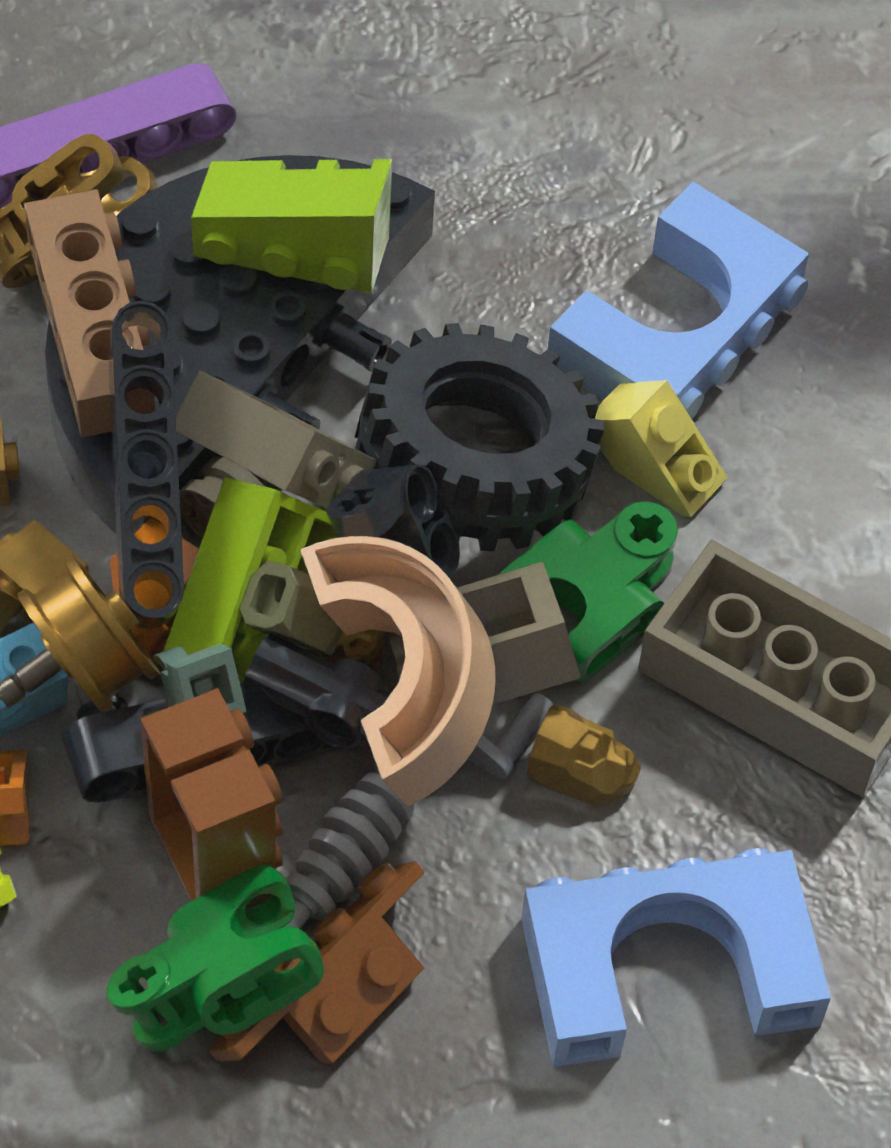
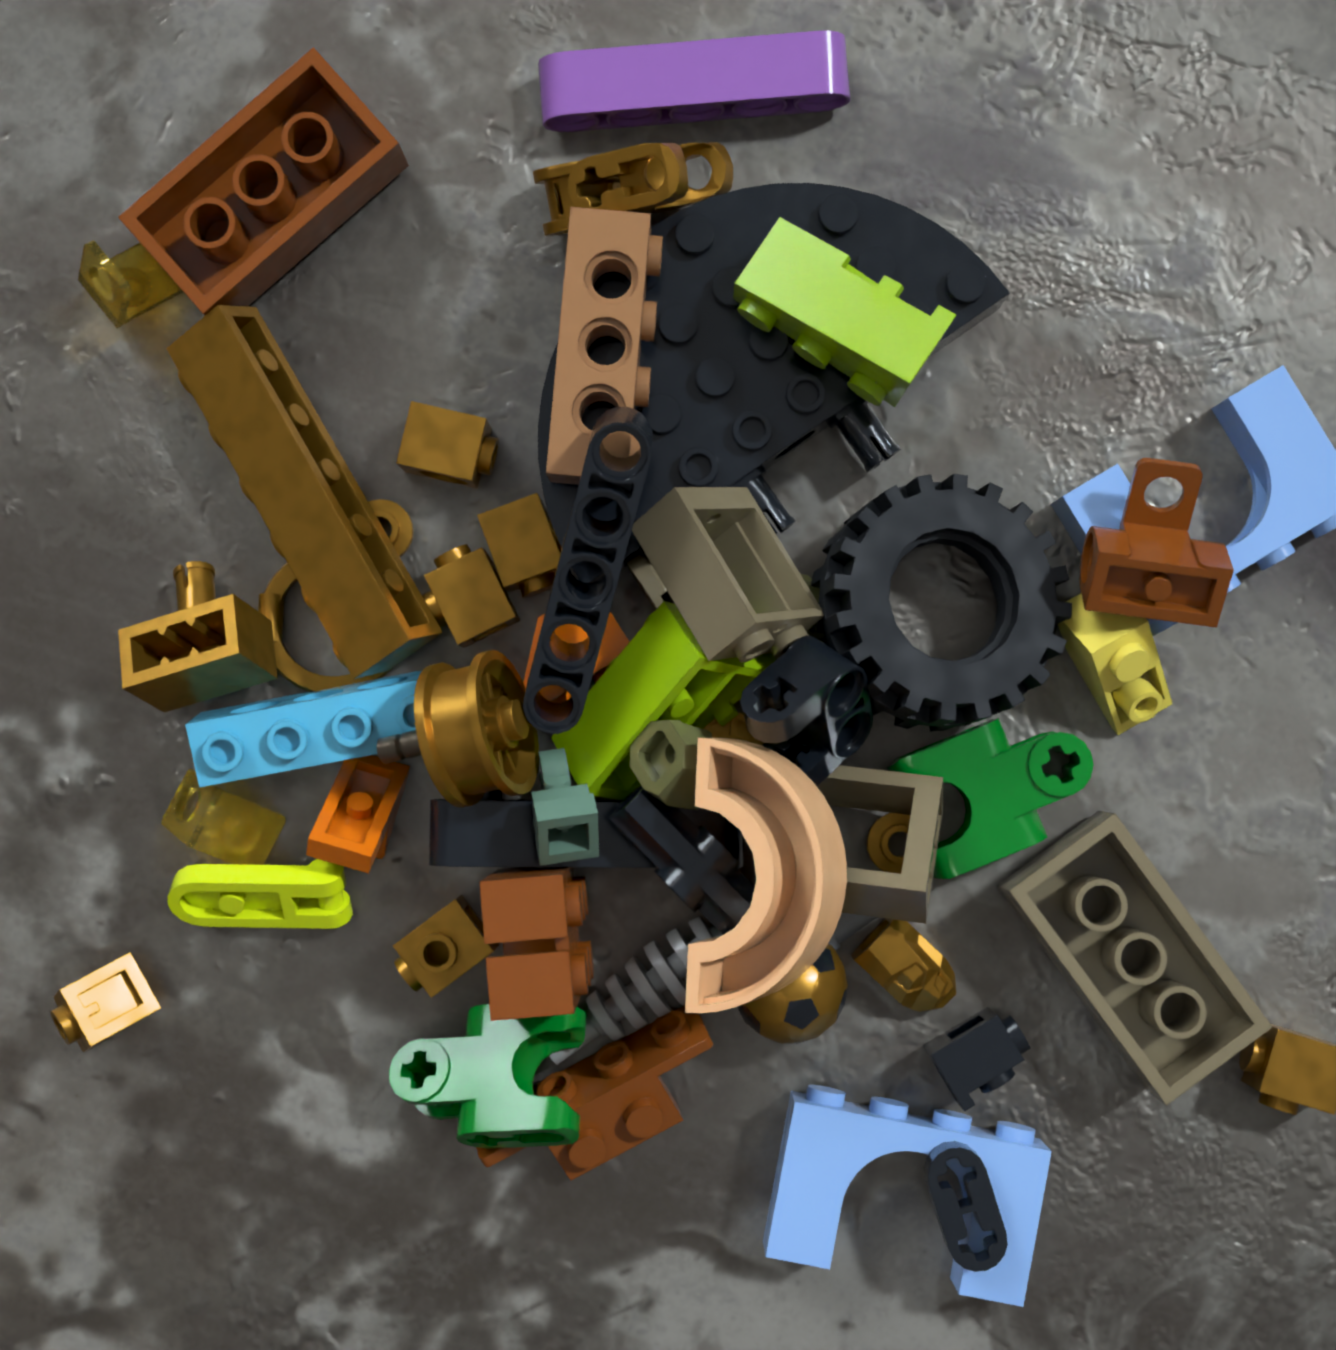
camera: 30 degrees right, 30 degrees up
none -> pearl gold brick [393,895,499,998]
none -> pearl gold brick [477,493,562,598]
none -> pearl gold piece [737,943,848,1044]
none -> black brick [923,1007,1031,1112]
none -> black beam [924,1141,1008,1272]
none -> dark orange piece [1079,458,1234,628]

